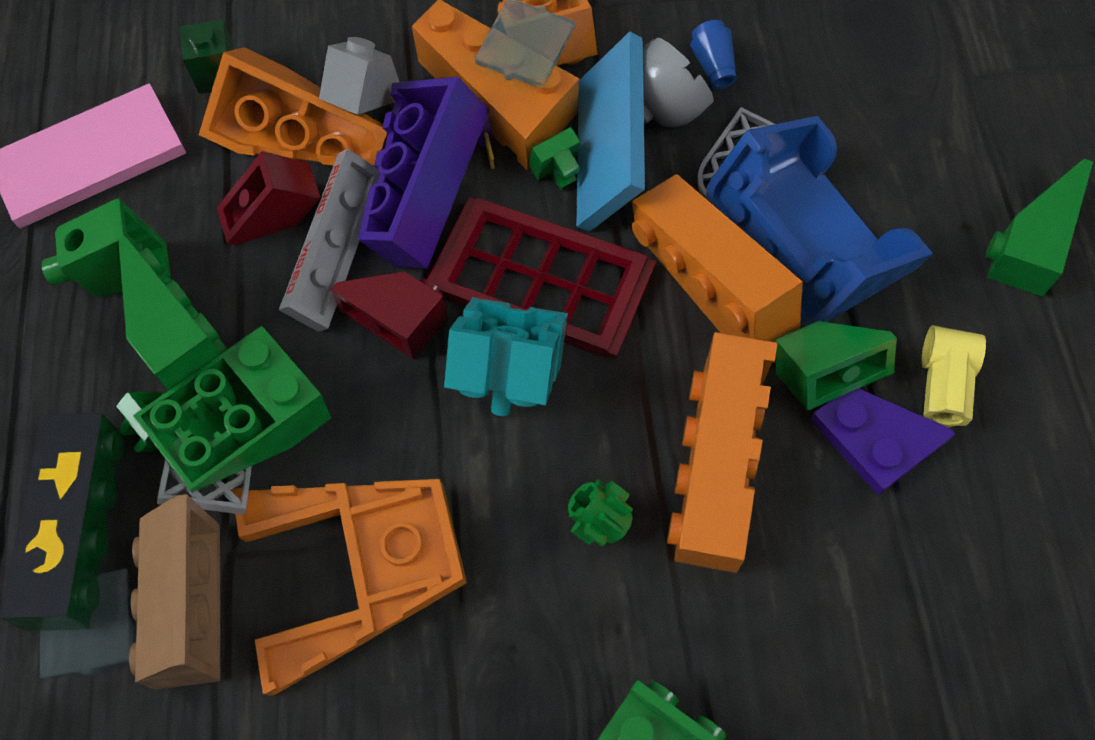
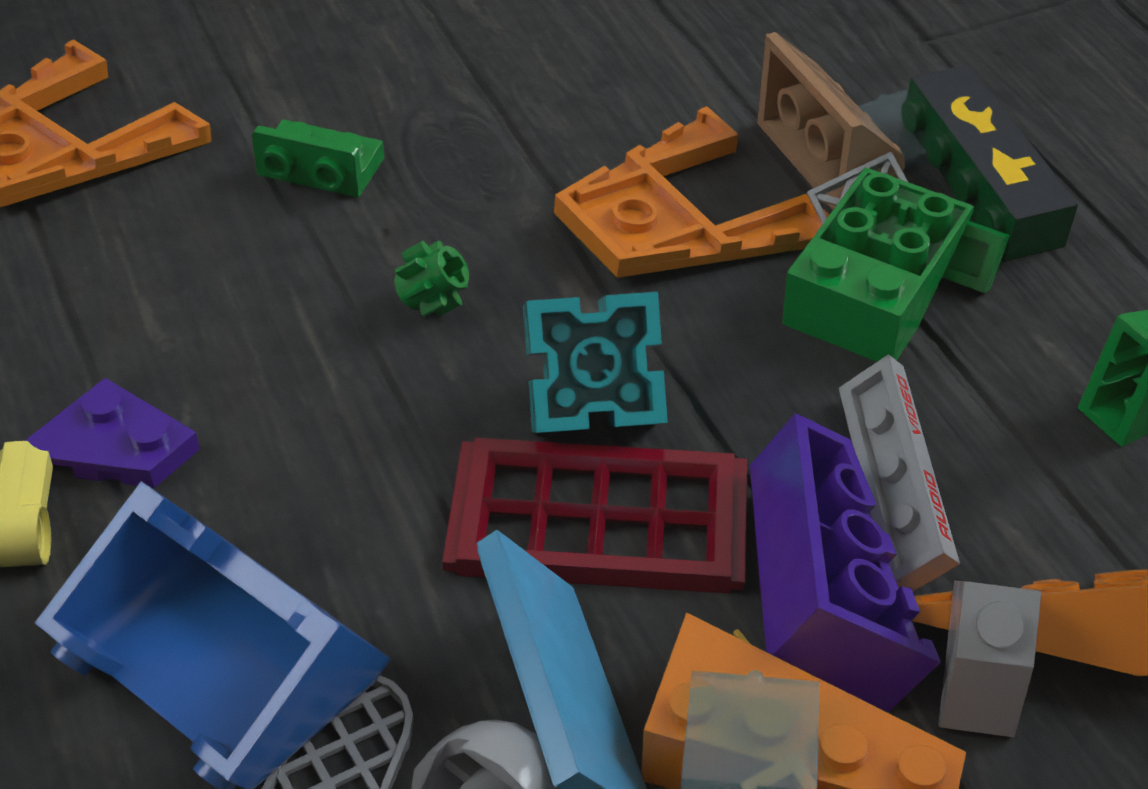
camera: 160 degrees right, 20 degrees down
green slope [118,236,227,391] -> none
dark red slope [217,151,321,245] -> none
dark red slope [330,271,448,360] -> none
green tile [529,127,580,190] -> none
orange wedge [632,174,803,342] -> none
orange wedge [667,332,777,573] -> none
green slope [775,321,897,411] -> none

